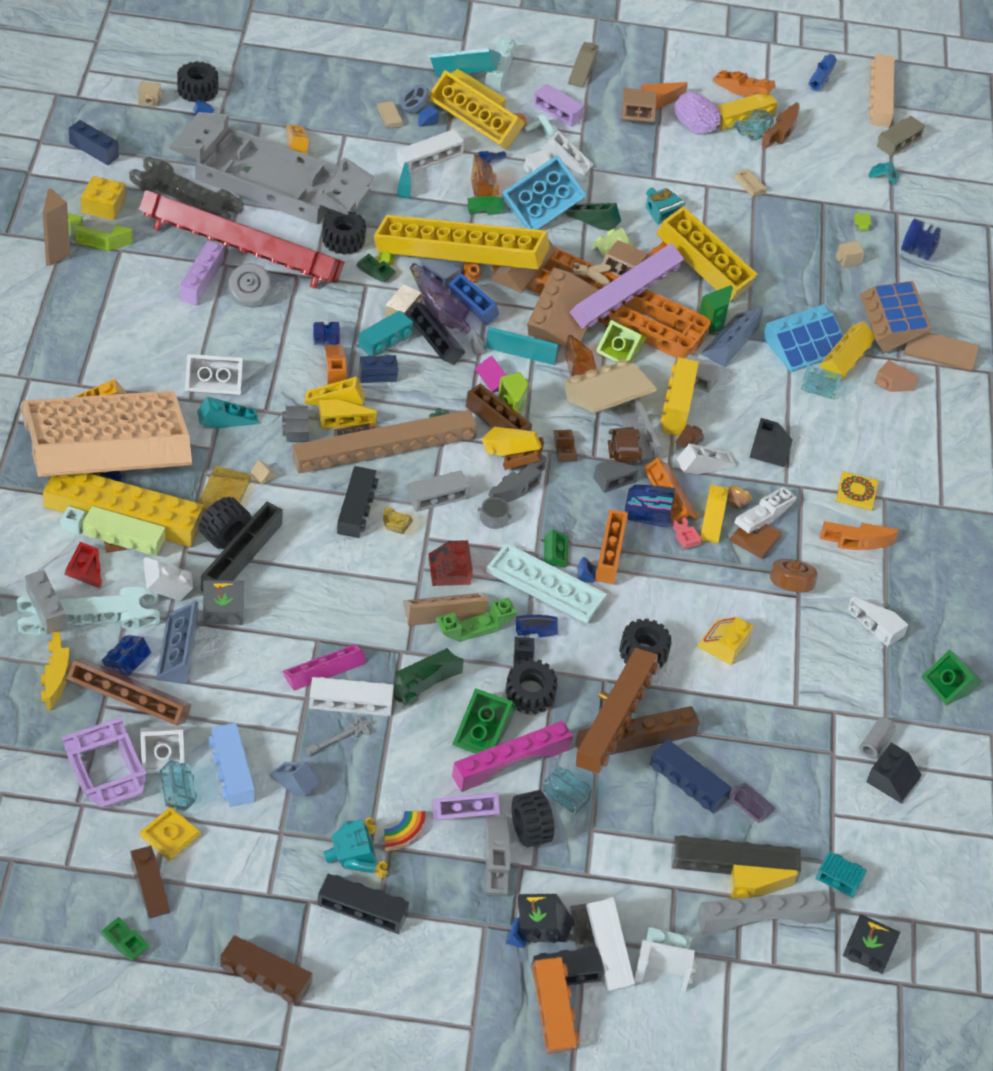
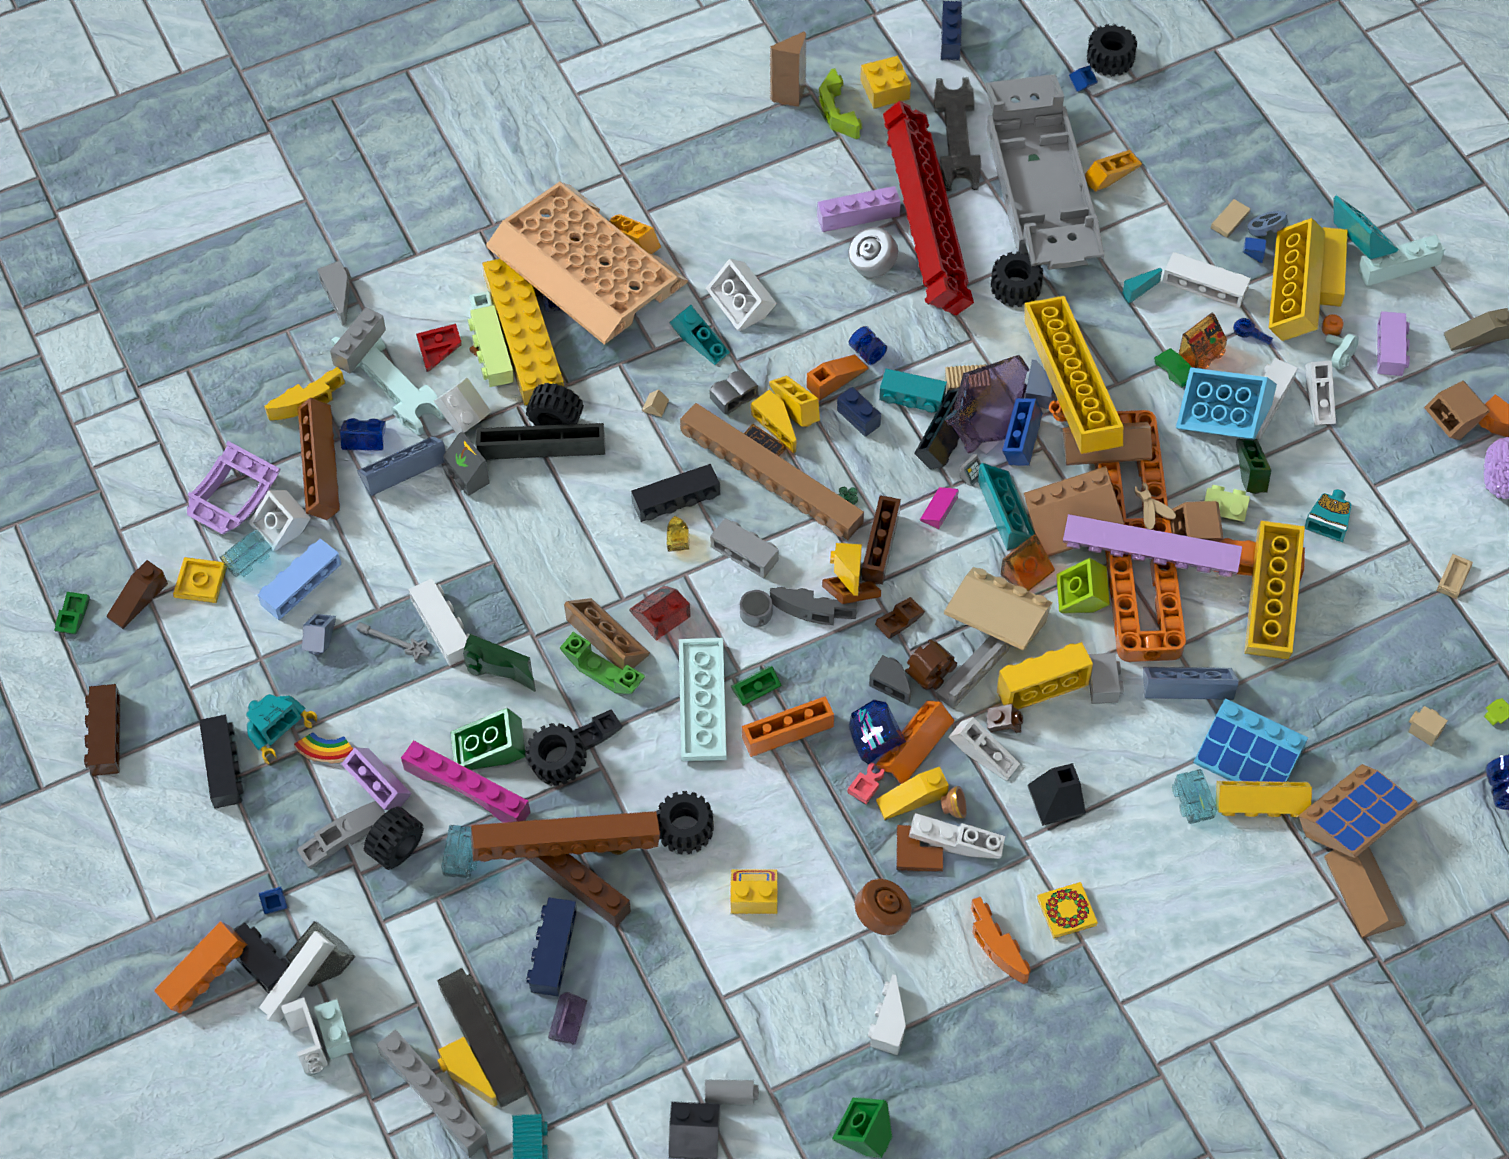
camera: 65 degrees right, 10 degrees up
tan brick [138,81,163,107] -> none
clear yellow tile [198,466,251,512] -> none
dark pink slope [283,644,366,690] -> none
dark green slope [356,253,396,282] -> none
lime piece [377,252,395,266] -> none
lime slope [498,372,529,415] -> none
clear blue slope [516,615,558,638] -> none
black slope [518,894,574,943] -> none
blue slope [577,557,595,583] -> none
green slope [699,285,733,334] -> none
nougat slope [874,360,919,392] -> none

